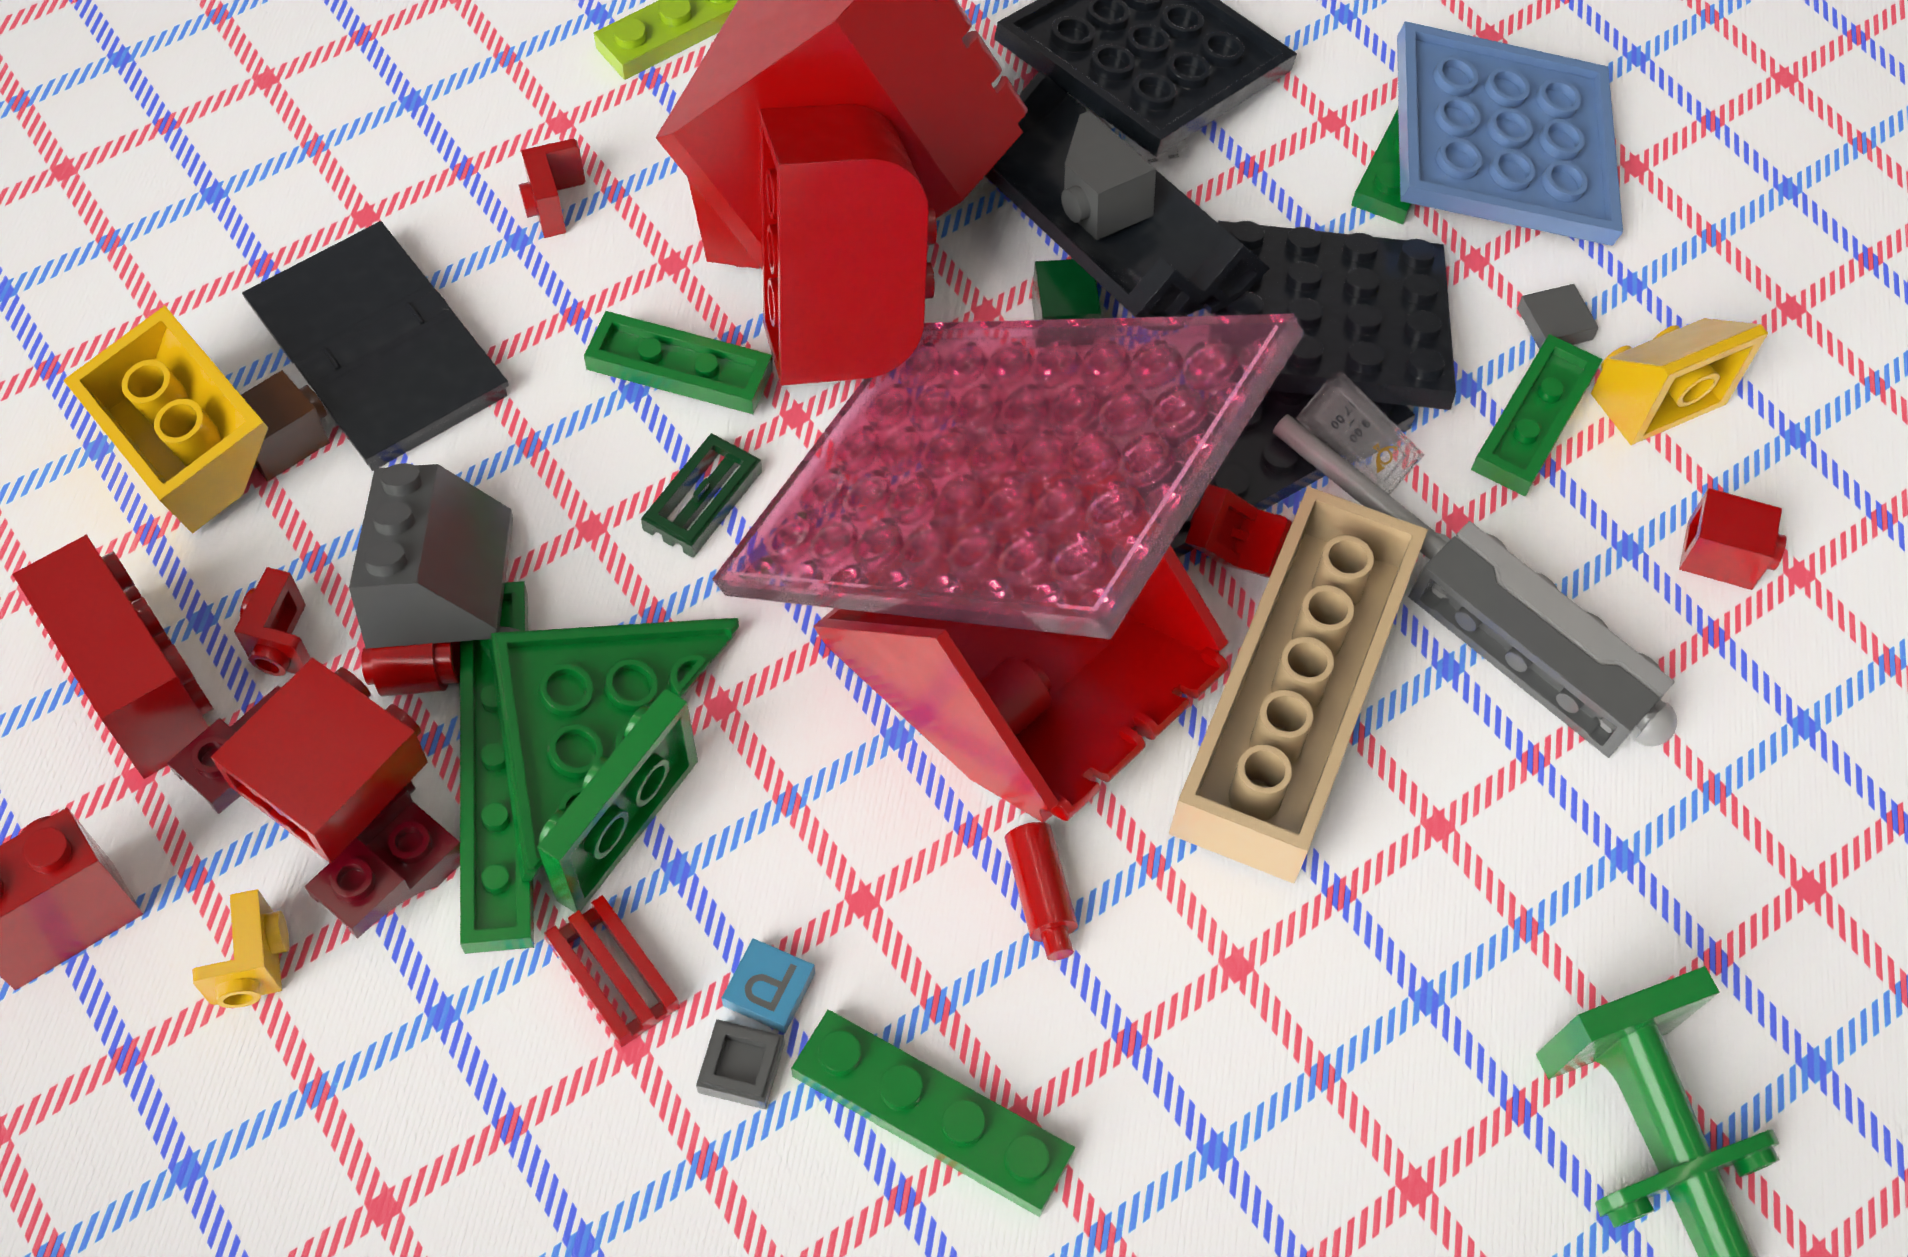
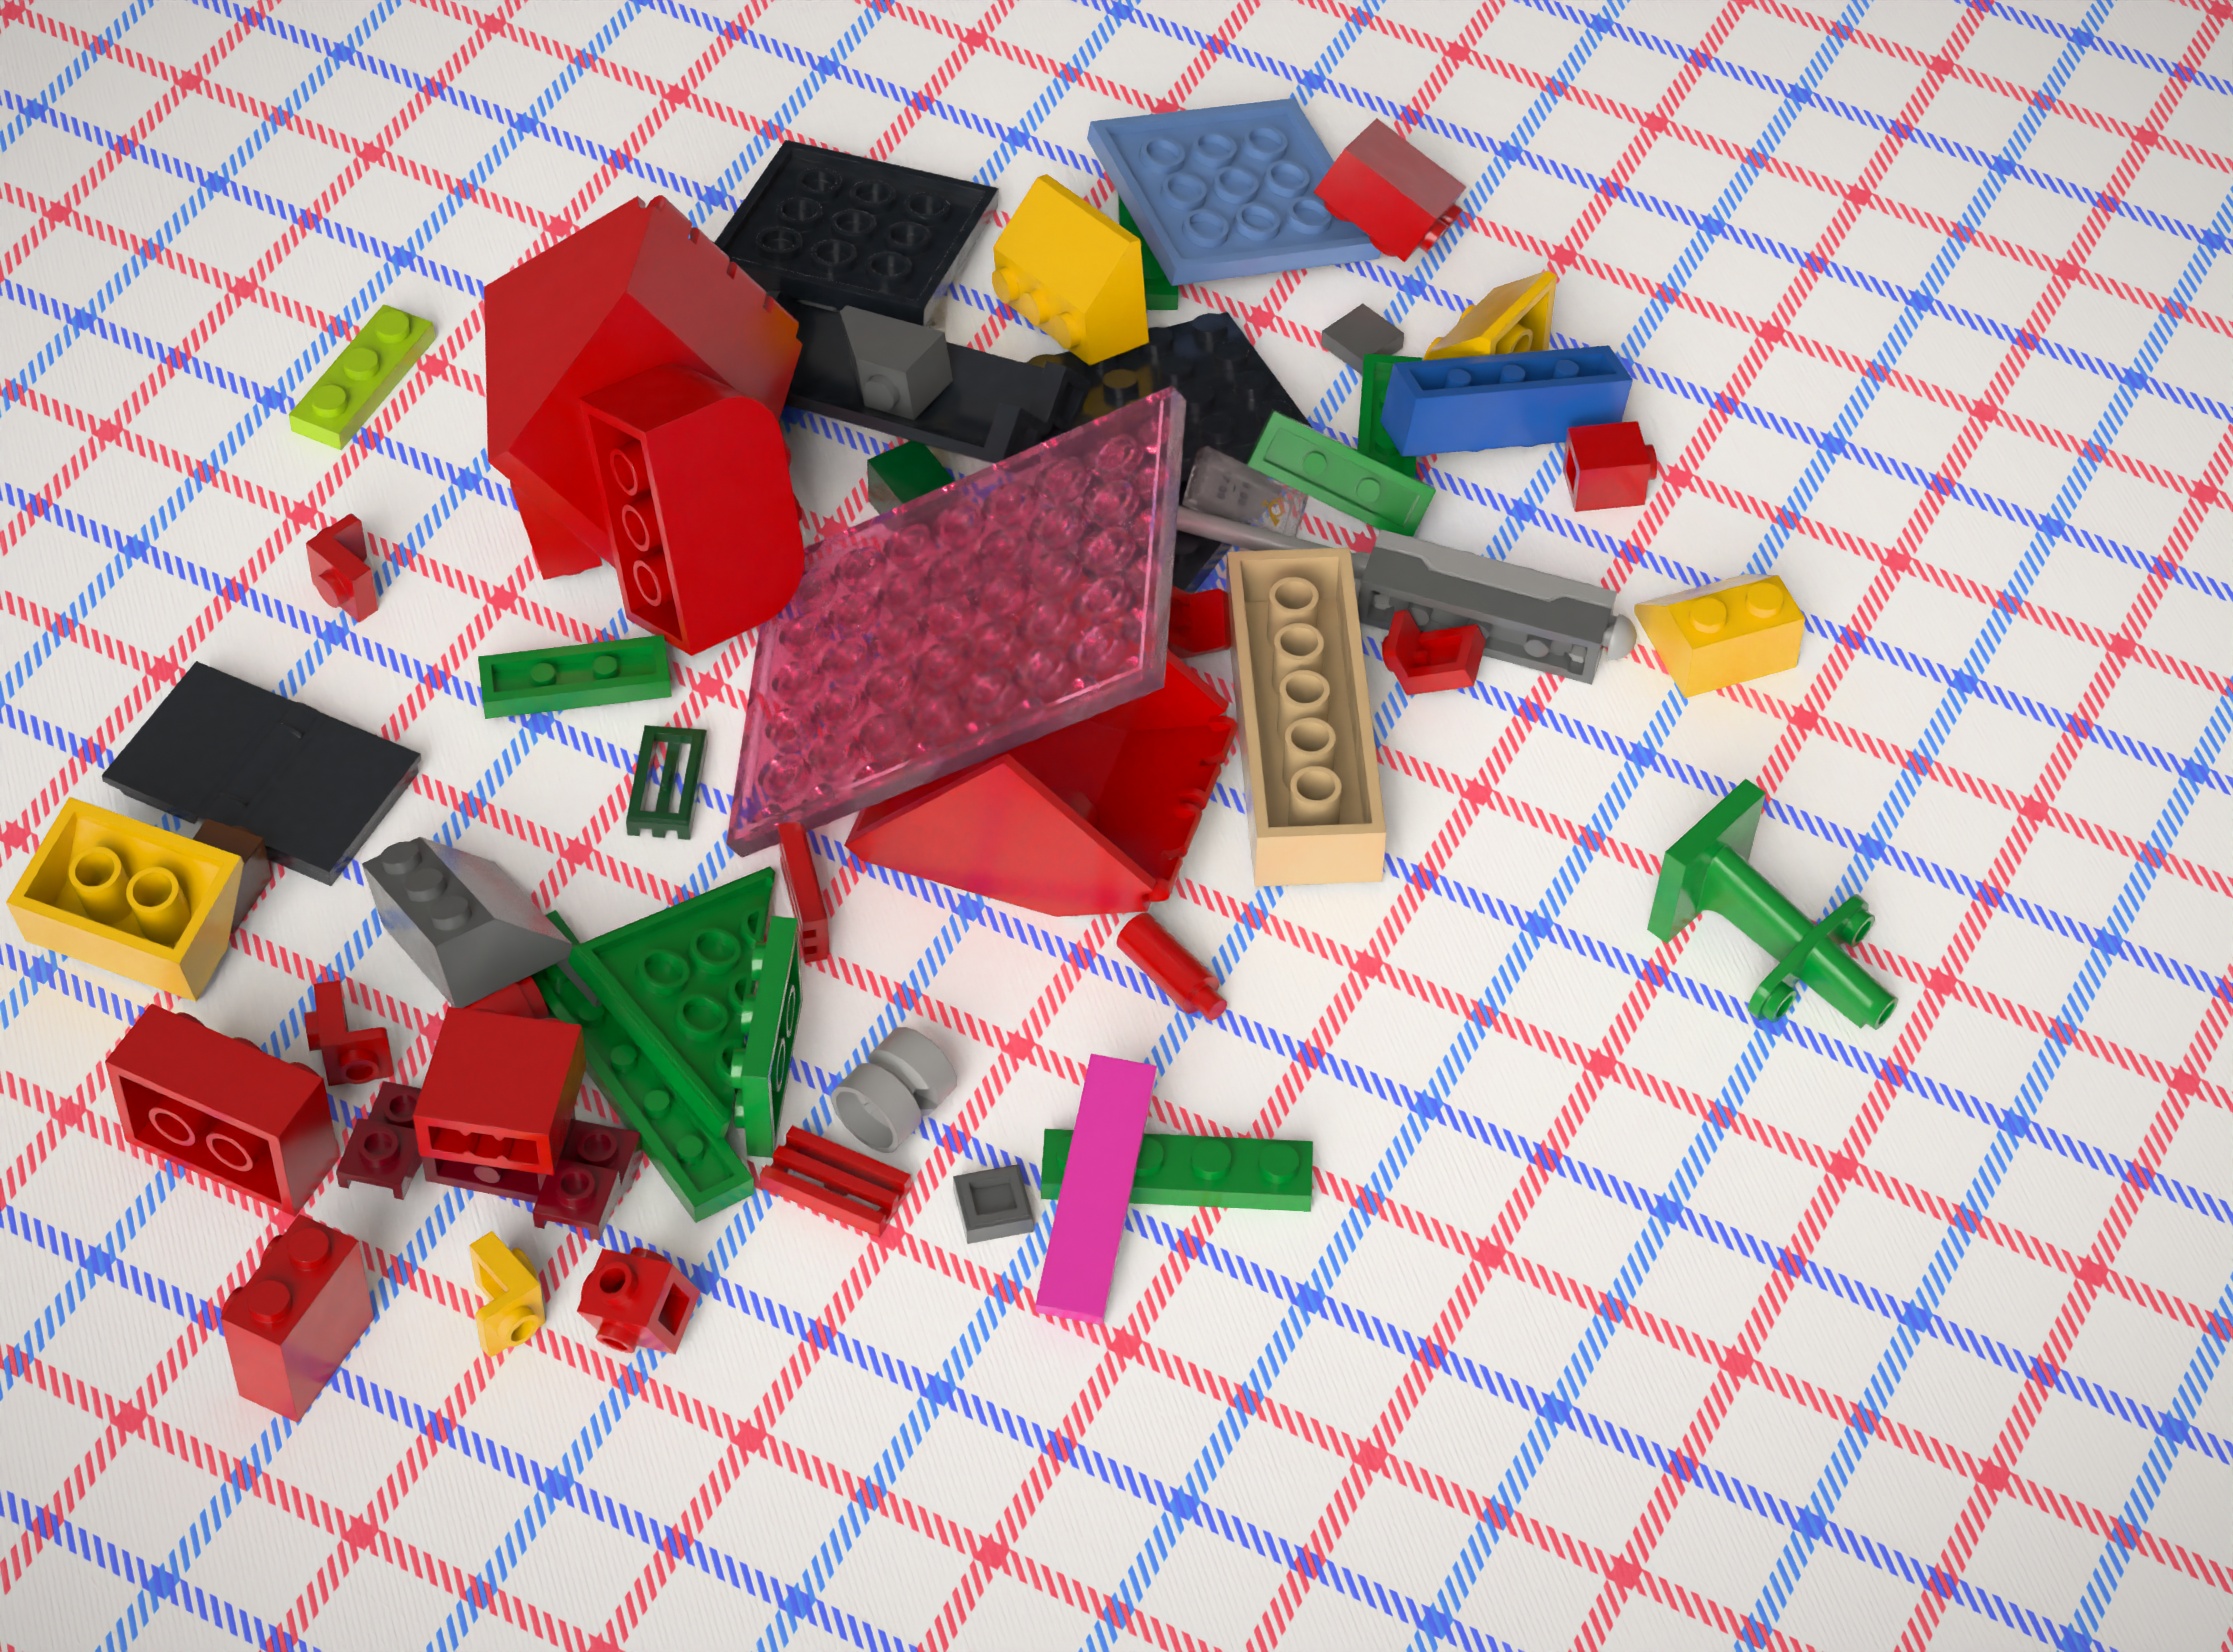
camera: 25 degrees left, 10 degrees down
dark azure tile [721,938,816,1033] -> none
none -> red brick [576,1247,701,1355]
none -> red tile [778,821,830,963]
none -> light grey wheel [831,1027,957,1153]
none -> yellow slope [992,174,1149,366]
none -> dark pink tile [1035,1053,1157,1325]
none -> green plate [1246,409,1436,537]
none -> red brick [1313,118,1467,262]
none -> blue brick [1380,345,1633,457]
none -> red bracket [1382,610,1486,696]
none -> yellow slope [1634,574,1805,699]

